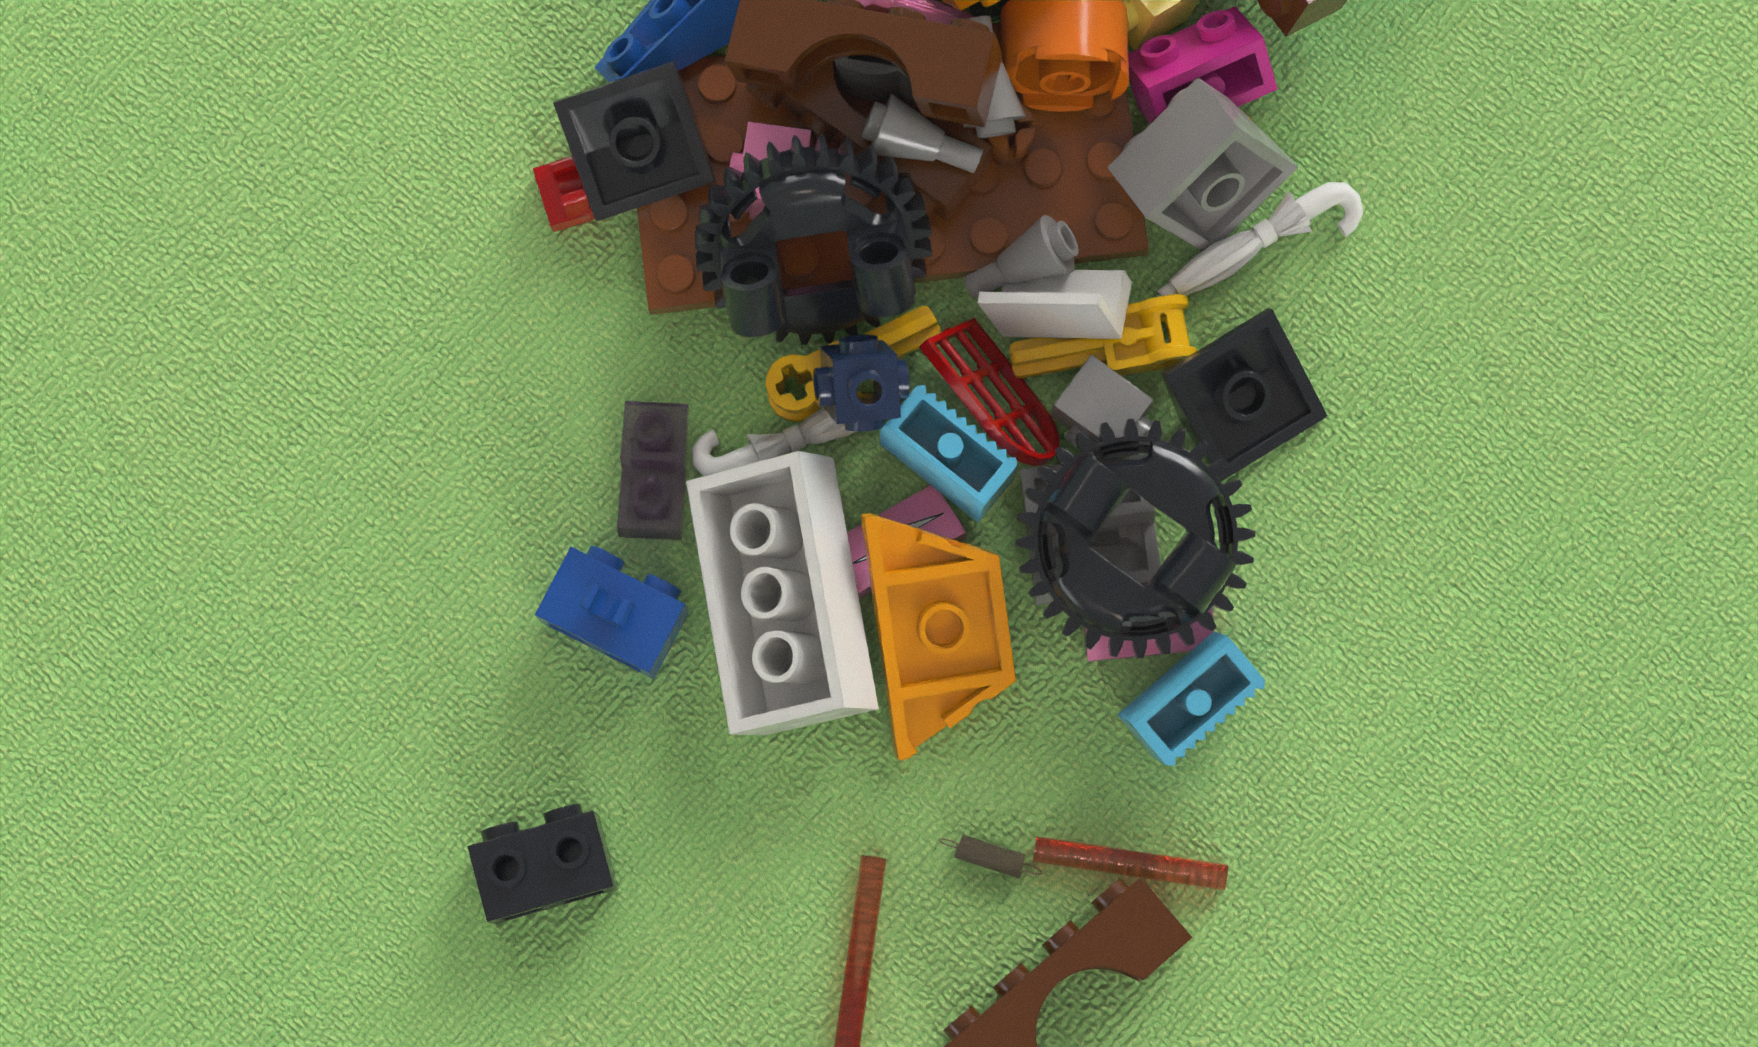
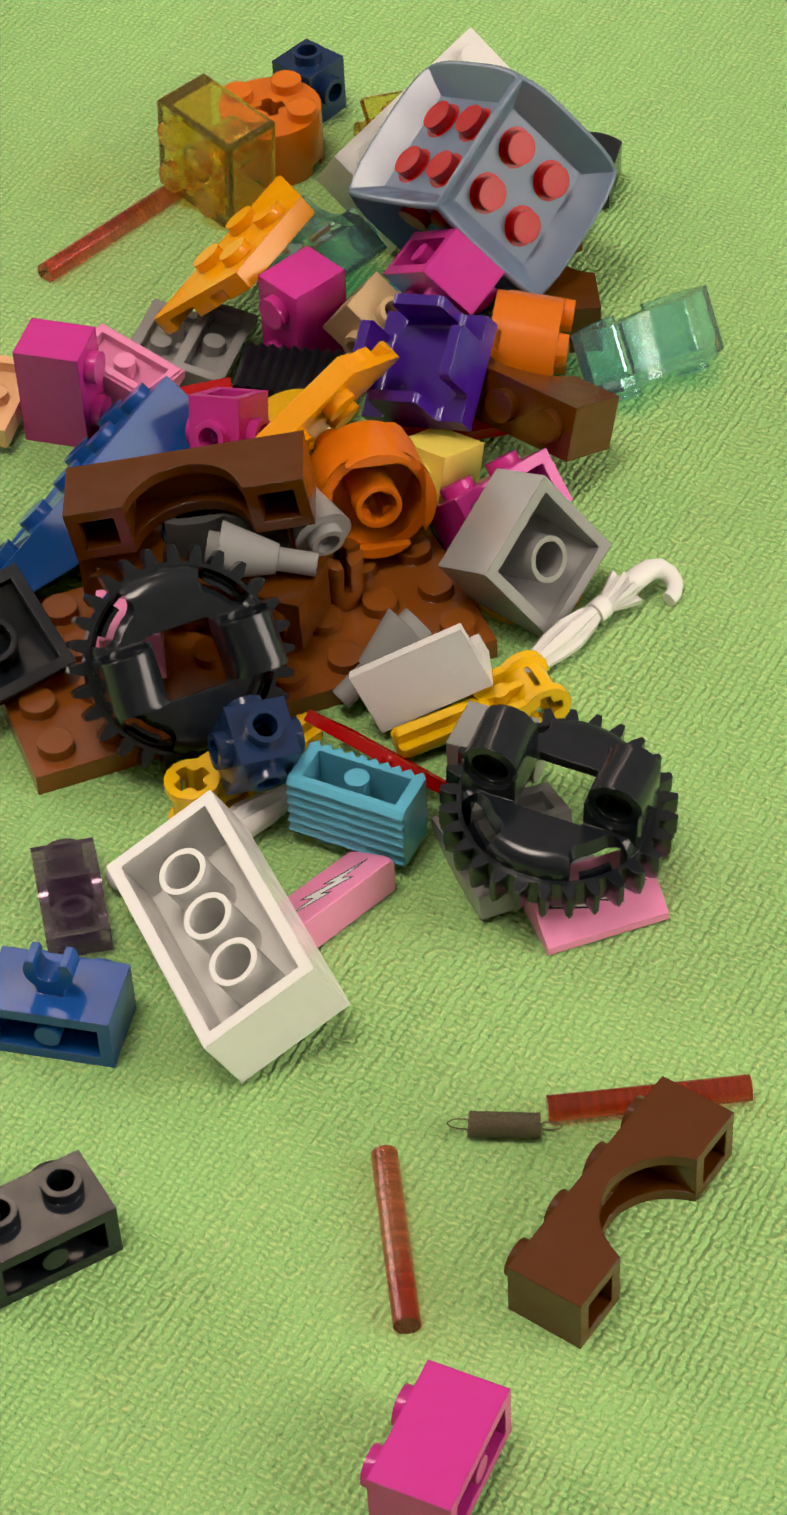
camera: 15 degrees left, 35 degrees down
light orange wing [861,513,1016,760] -> none
medium azure brick [1117,631,1265,766] -> none
black slope [1161,308,1328,481] -> none

